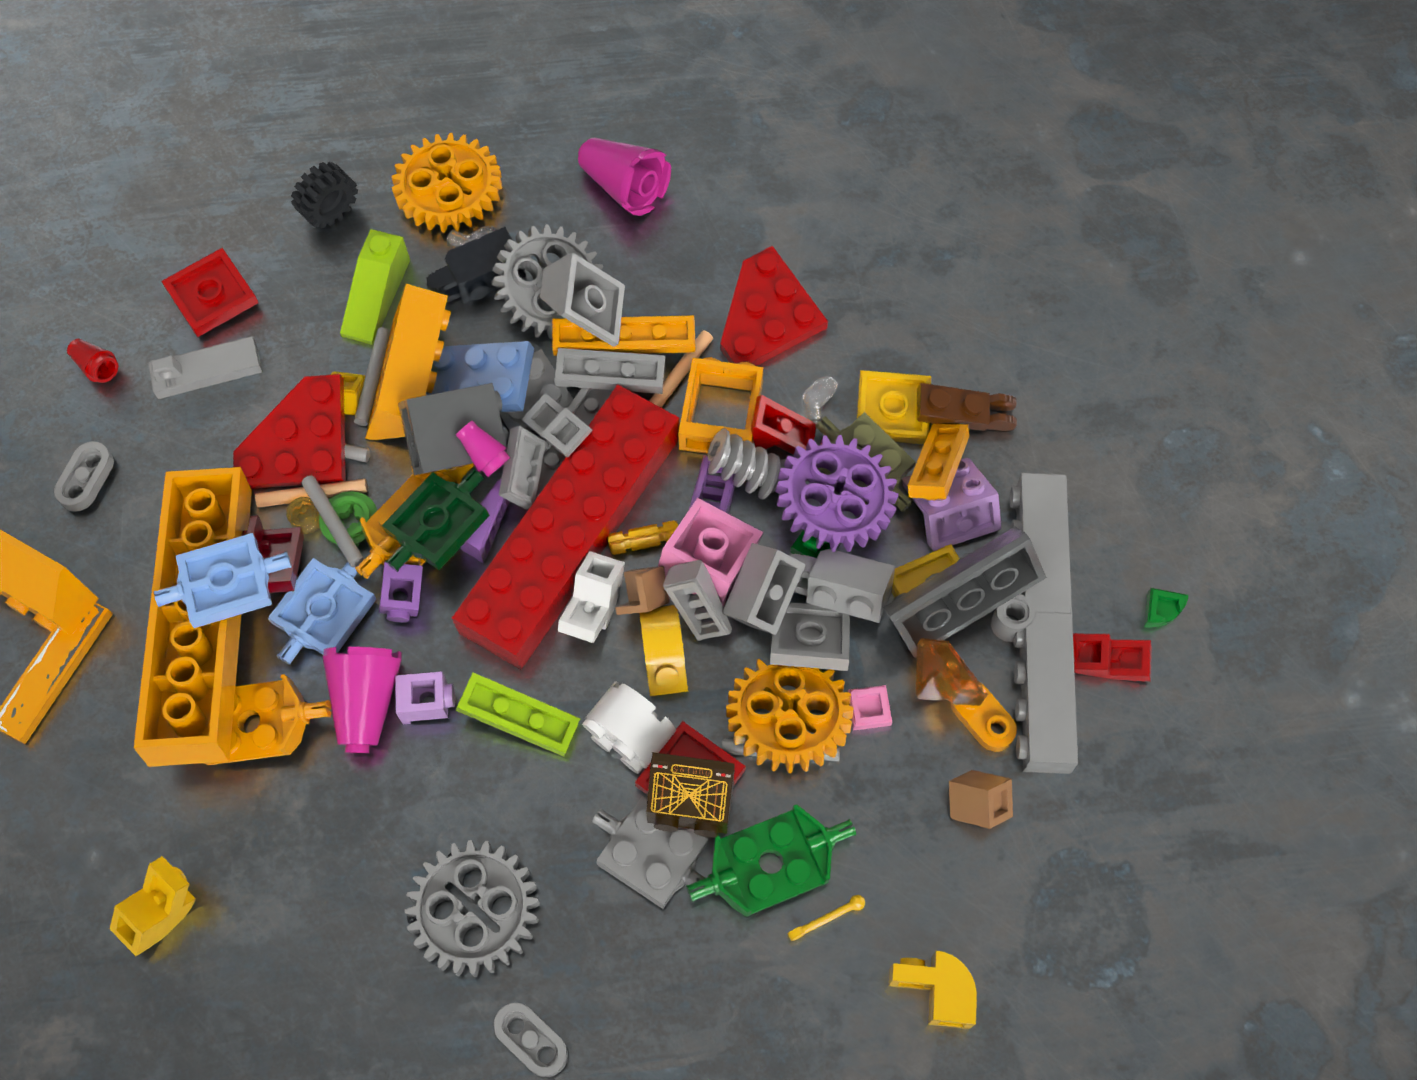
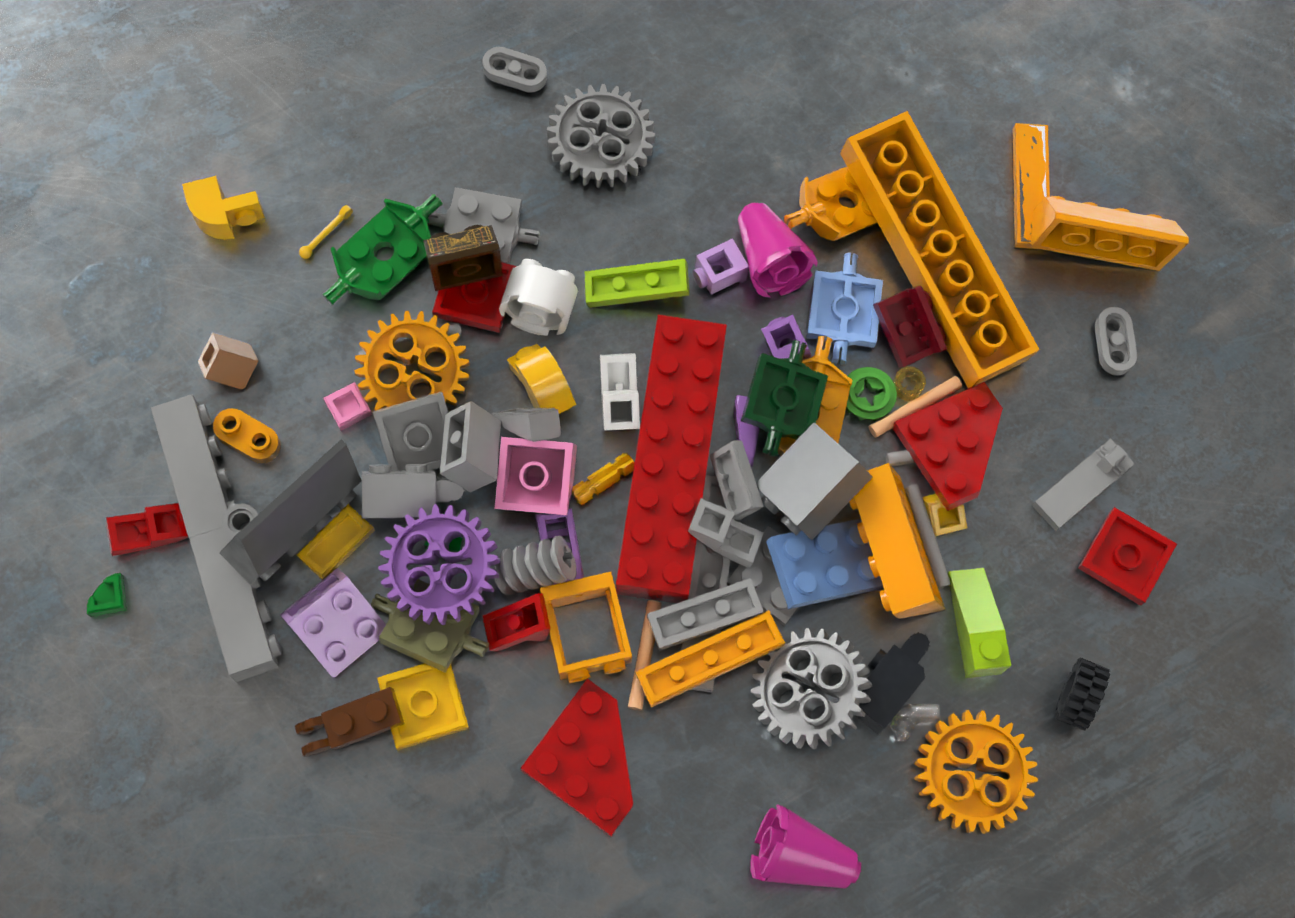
camera: 150 degrees right, 5 degrees up
red cone [67,338,119,383] -> none
yellow brick [109,856,196,956] -> none
light blue plate [154,533,292,628] -> none
light grey bar [301,475,364,568] -> none
dark pink cone [456,420,511,477] -> none
light grey slope [540,252,625,347] -> none
medium nougat panel [615,566,670,615] -> none
clear arm [802,376,838,424] -> none
light orange plate [907,424,969,500] -> none
clear orange slope [916,638,988,706] -> none

